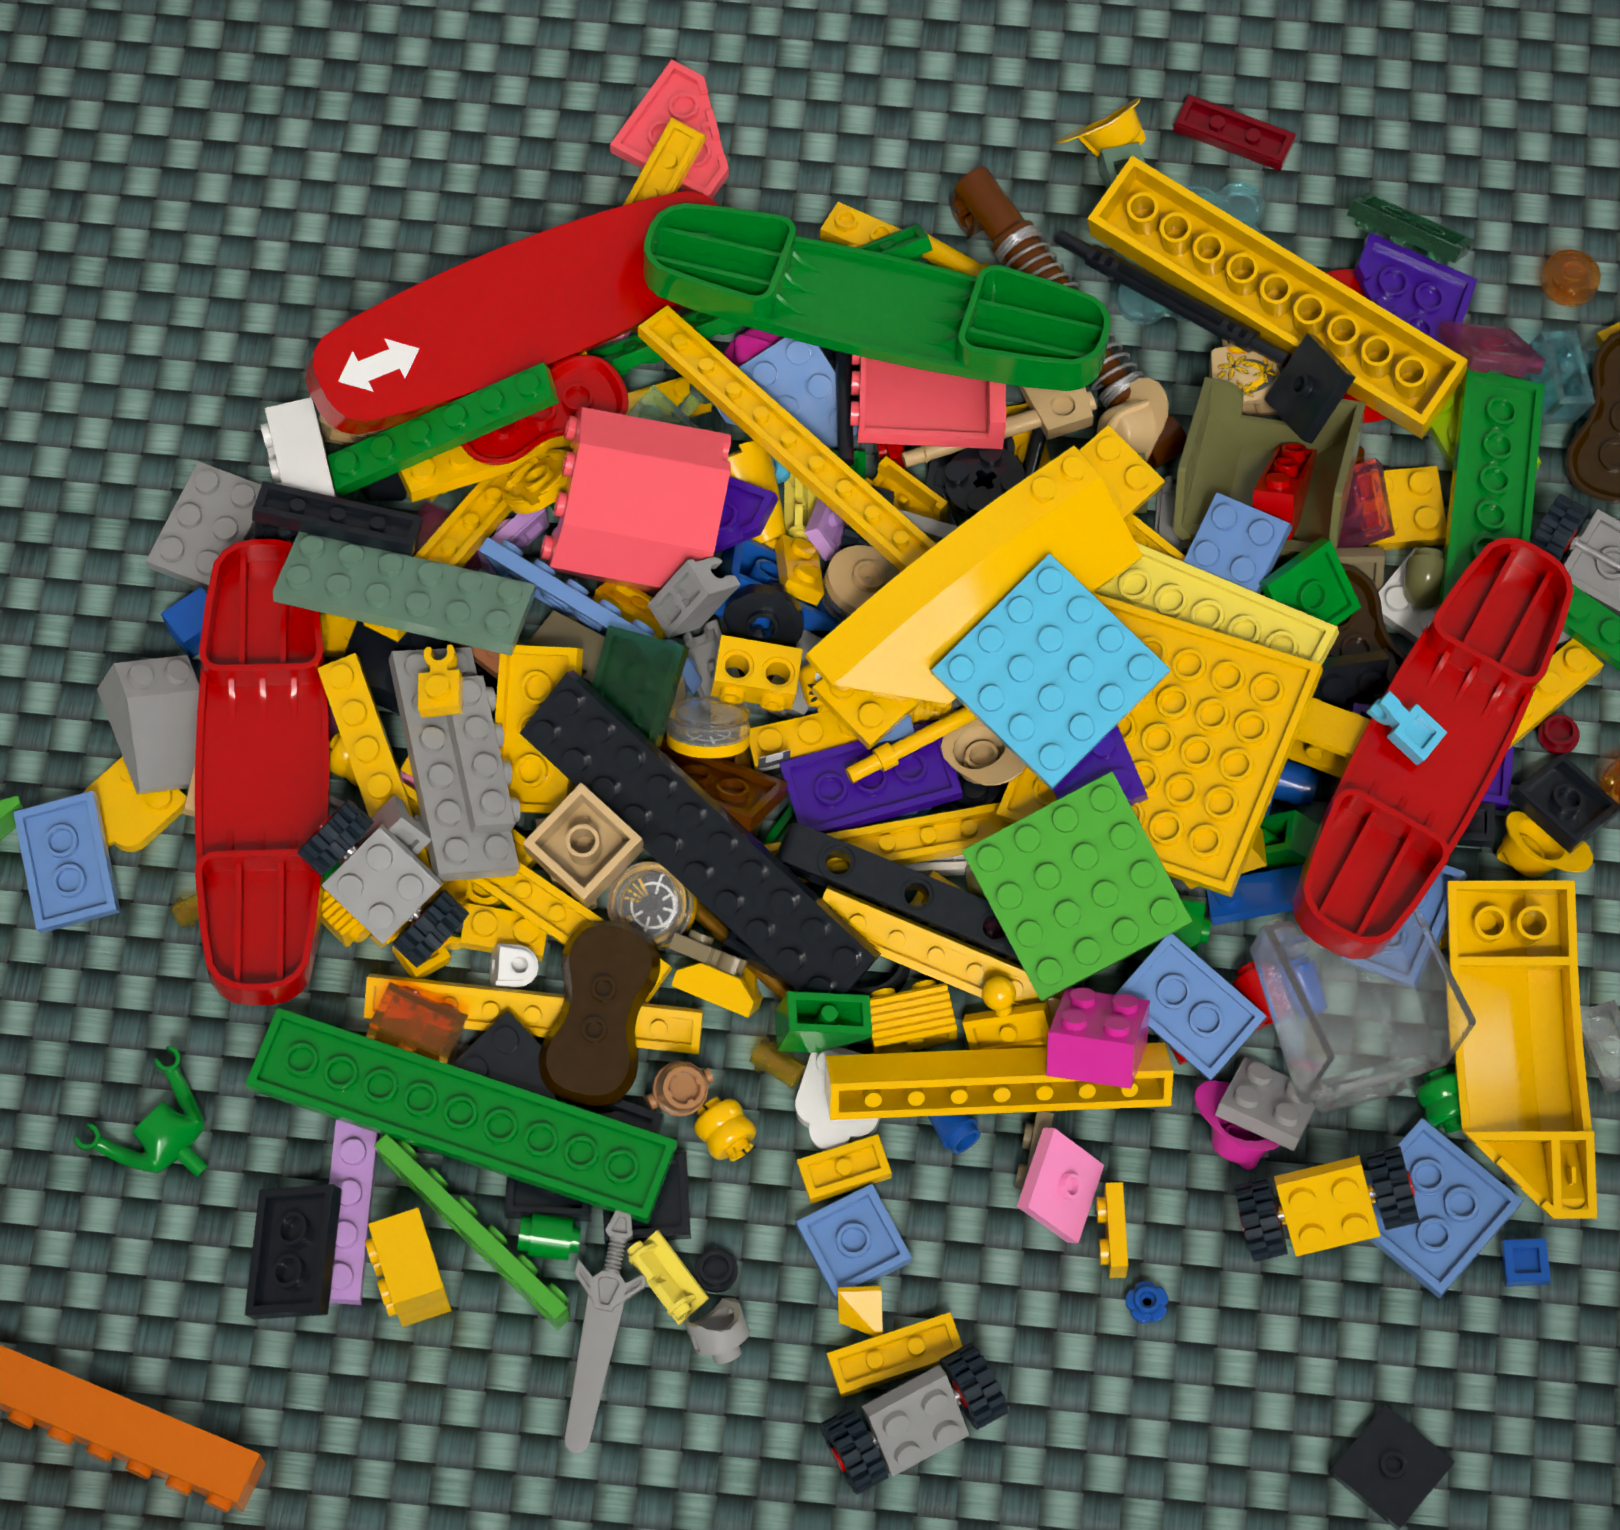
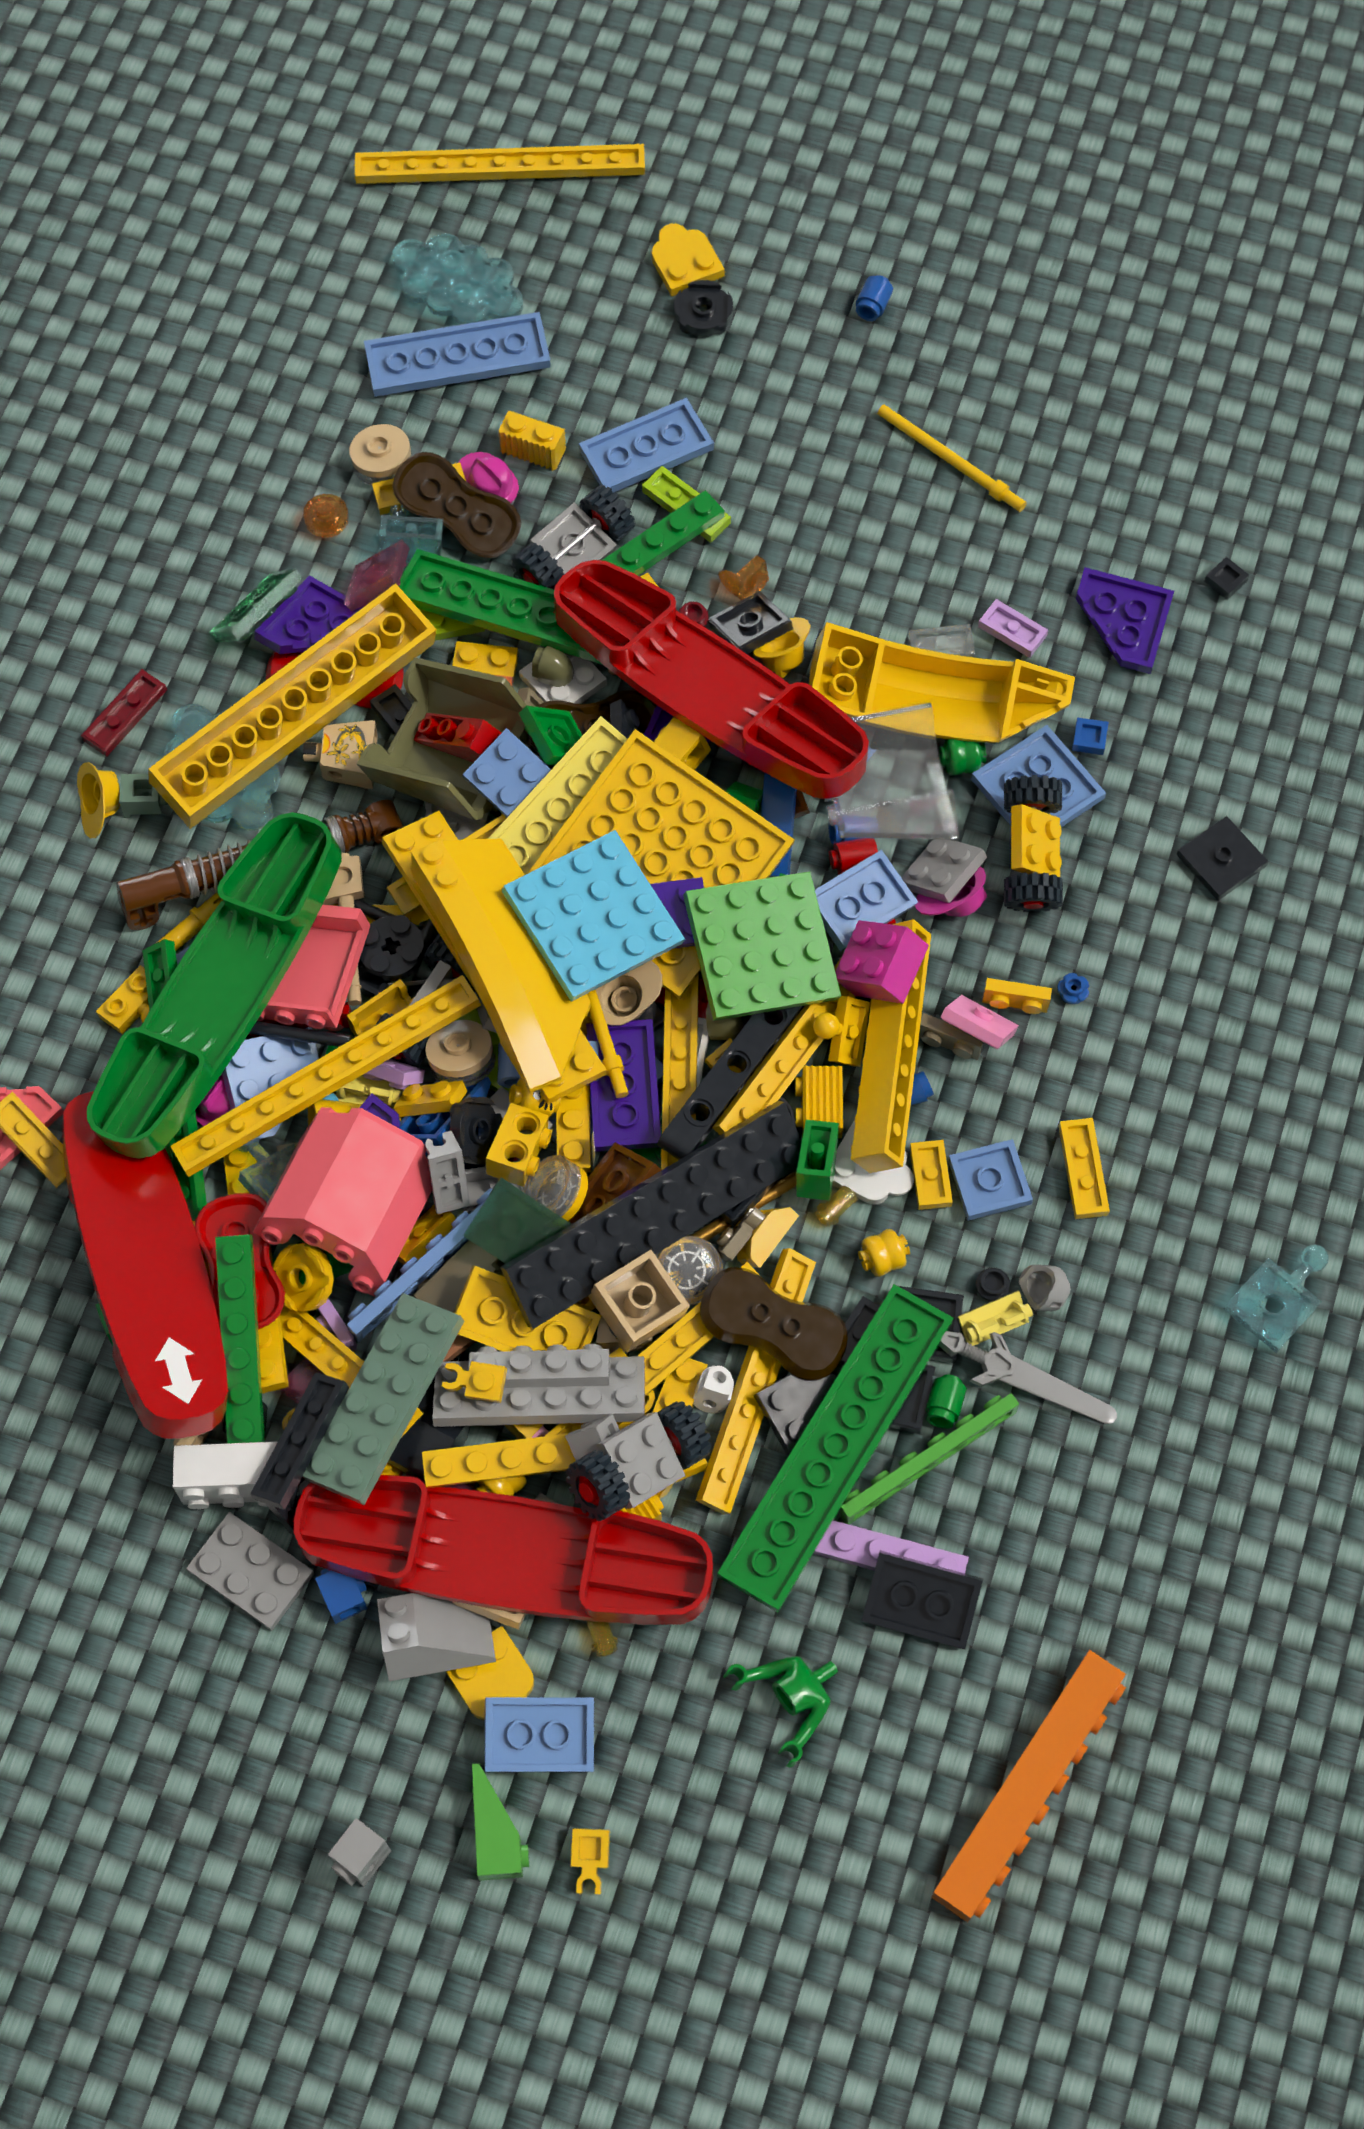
camera: 80 degrees left, 0 degrees up
yellow brick [364,1208,452,1327] -> none
clear orange brick [366,982,468,1064] -> none
medium nougat piece [643,1061,715,1117] -> none
plate [820,1343,1009,1495] -> none
yellow slope [838,1286,883,1337] -> none
black axle [1055,230,1291,367] -> none
tan piece [1097,378,1169,462] -> none
black plate [1264,333,1356,444] -> none
medium azure plate [1367,691,1447,765] -> none

